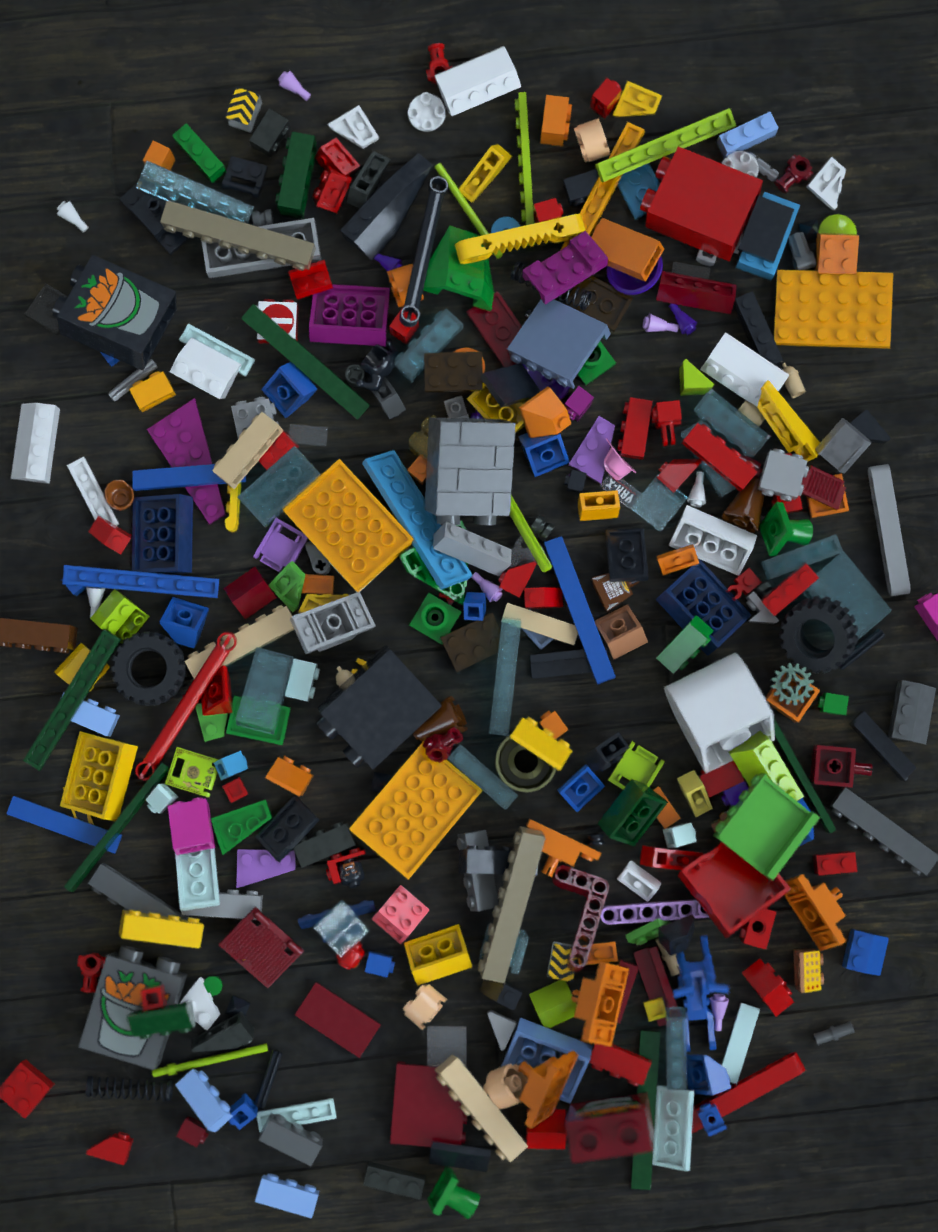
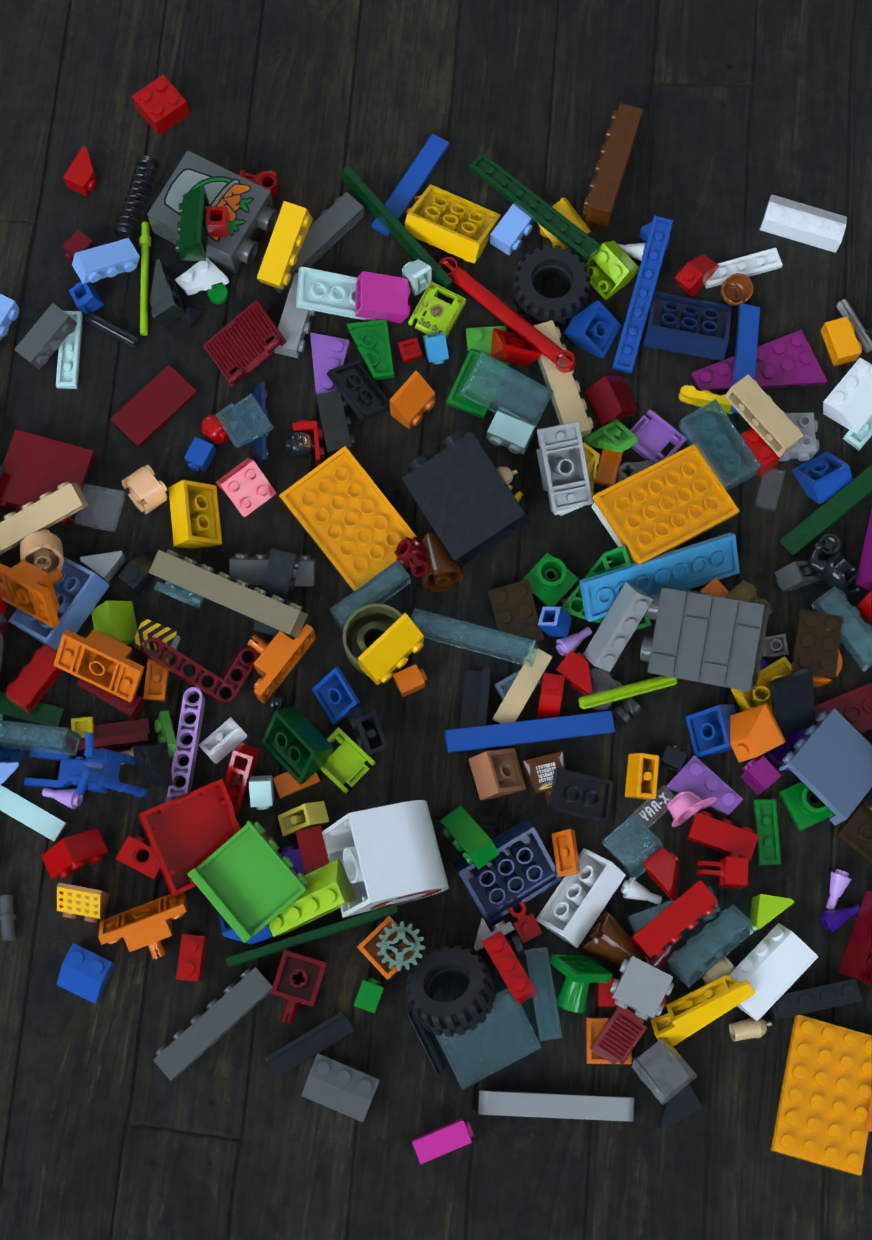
camera: 100 degrees right, 10 degrees down
none -> green tile [753,799,781,865]

